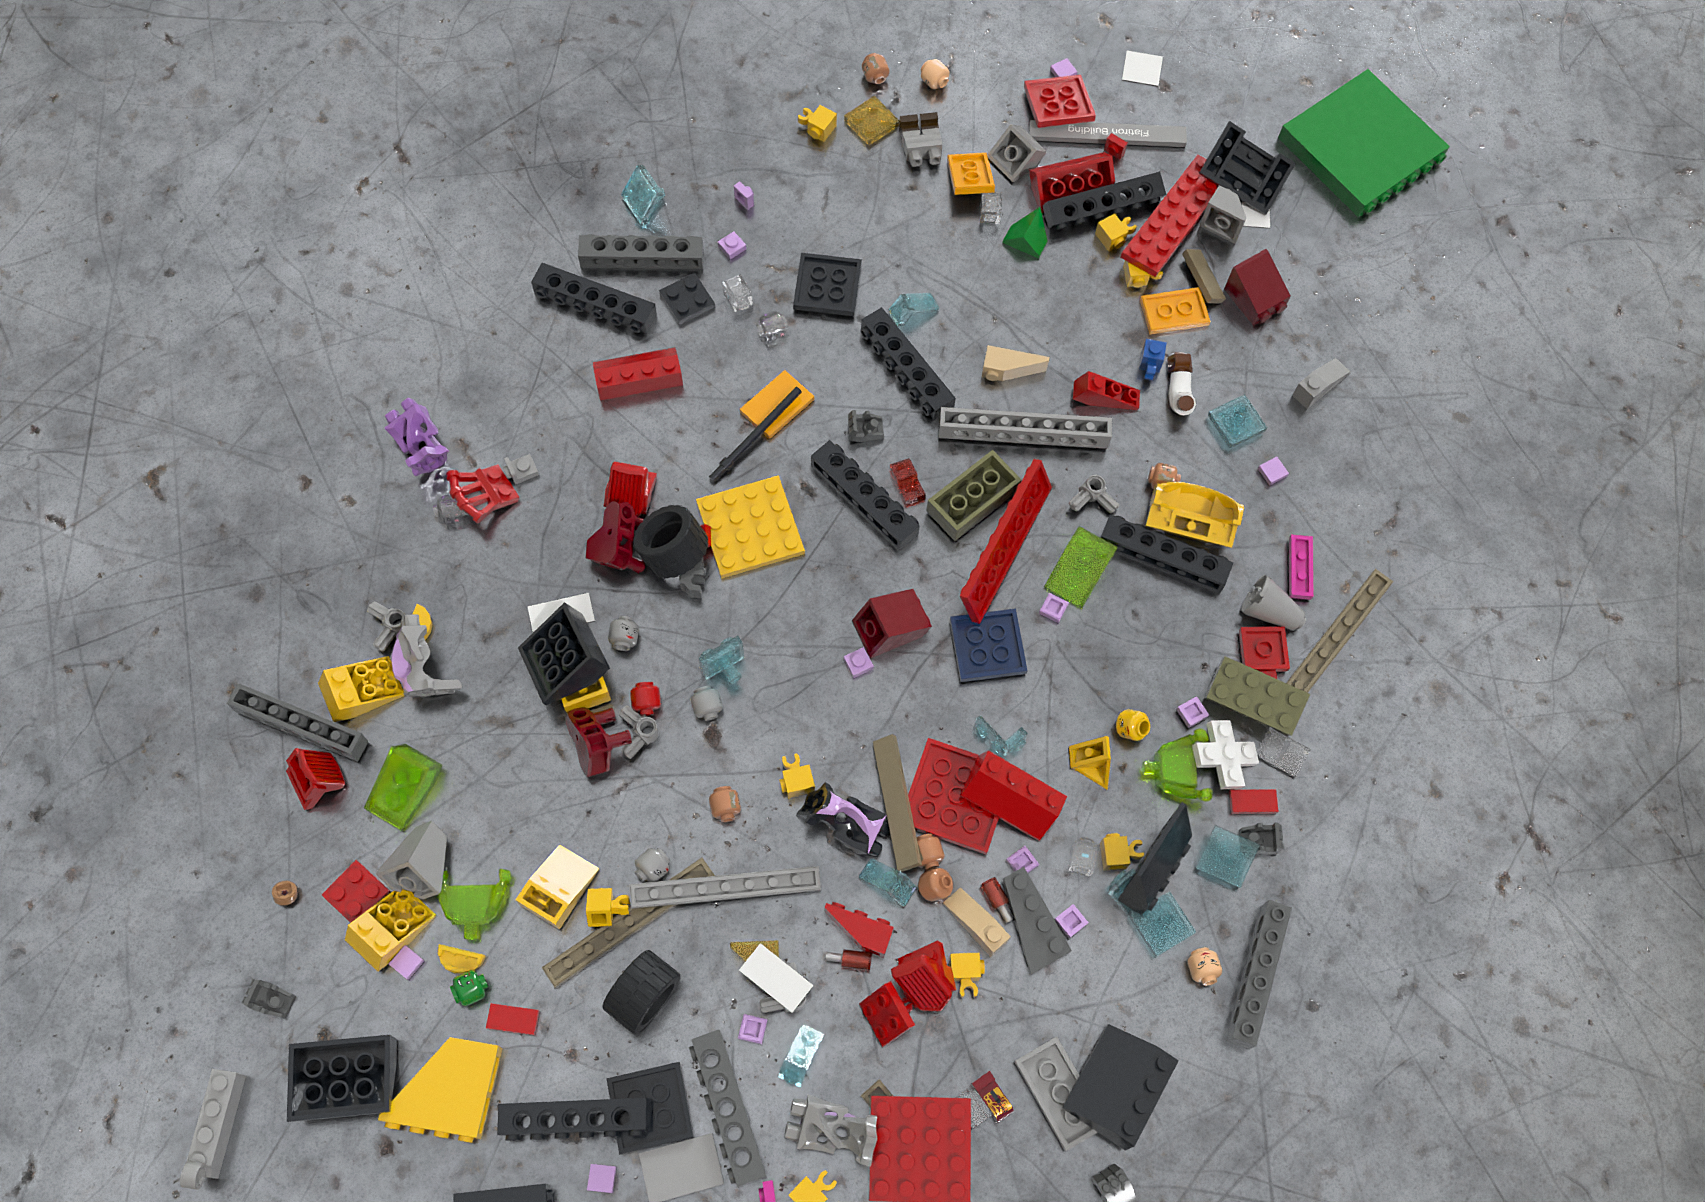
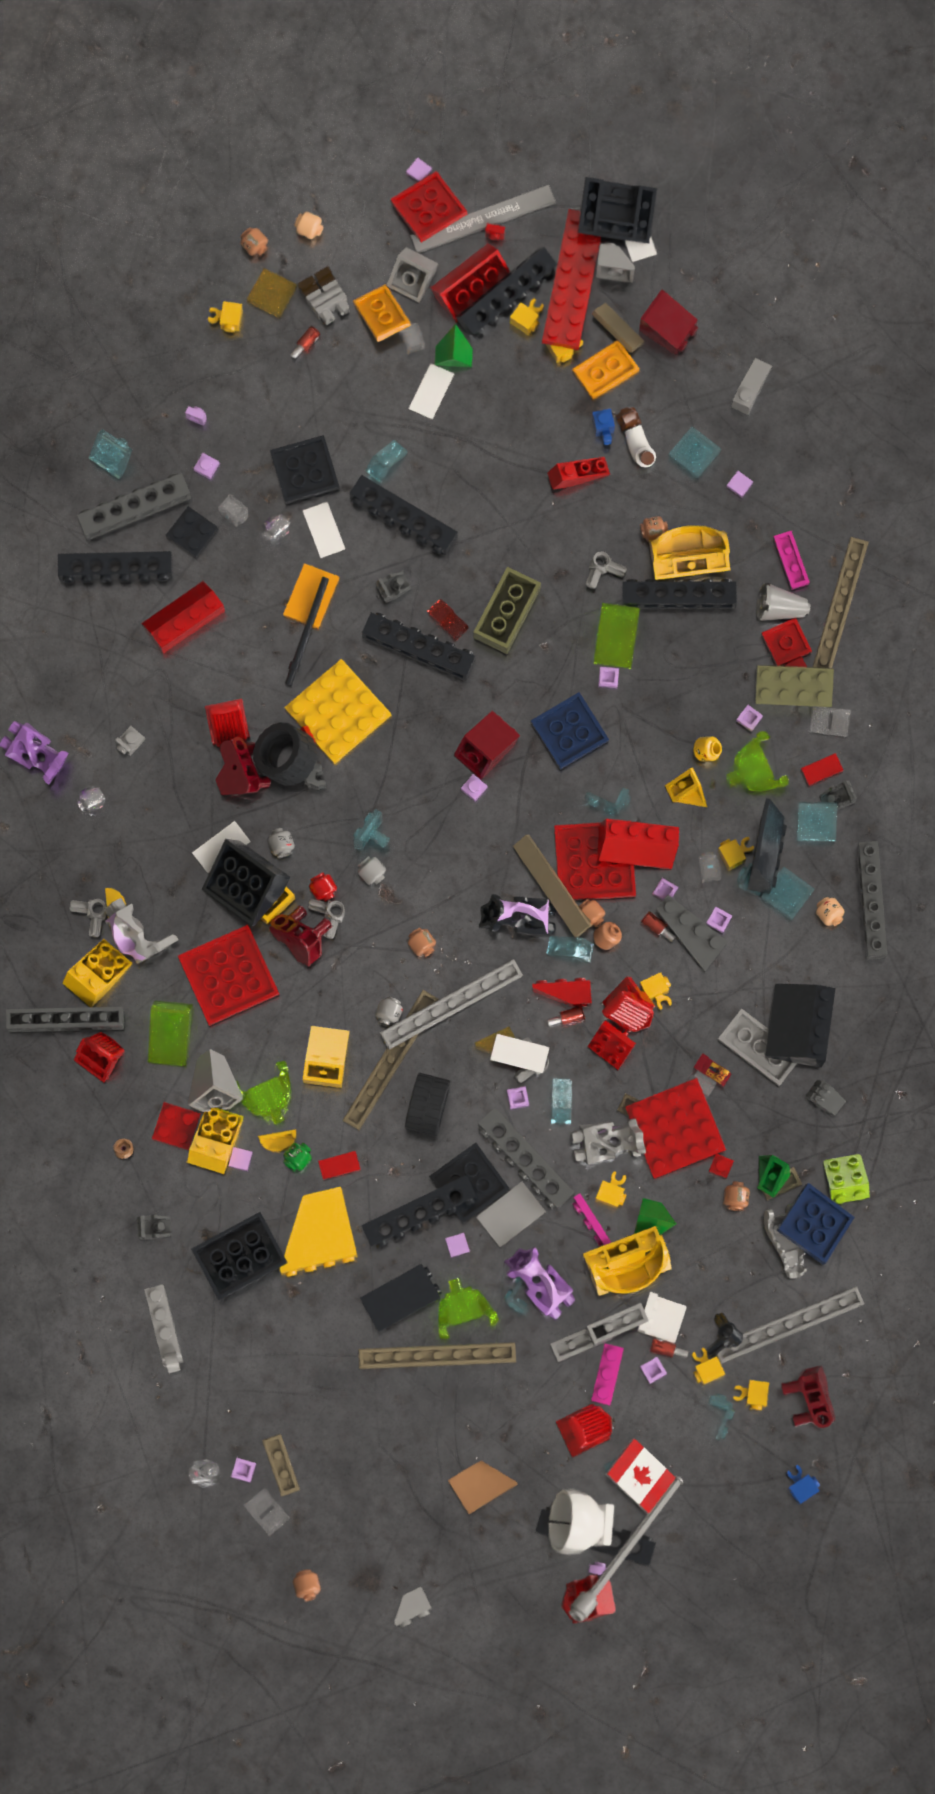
camera: 20 degrees left, 10 degrees up
red plate [446,464,519,524] -> none
yellow brick [586,888,630,927] -> none
yellow brick [779,753,815,799] -> none
light grey brick [938,407,1112,449] -> none
tan slope [943,887,1011,957] -> none
red plate [960,459,1052,624] -> none
tan slope [982,345,1050,381] -> none
white sticker [1122,51,1163,86] -> none
white plate [1192,720,1259,789] -> none
green panel [1278,69,1450,217] -> none
none -> red plate [178,925,280,1026]
none -> clear red piece [291,326,321,359]
none -> white sticker [303,502,345,558]
none -> white sticker [409,364,454,419]

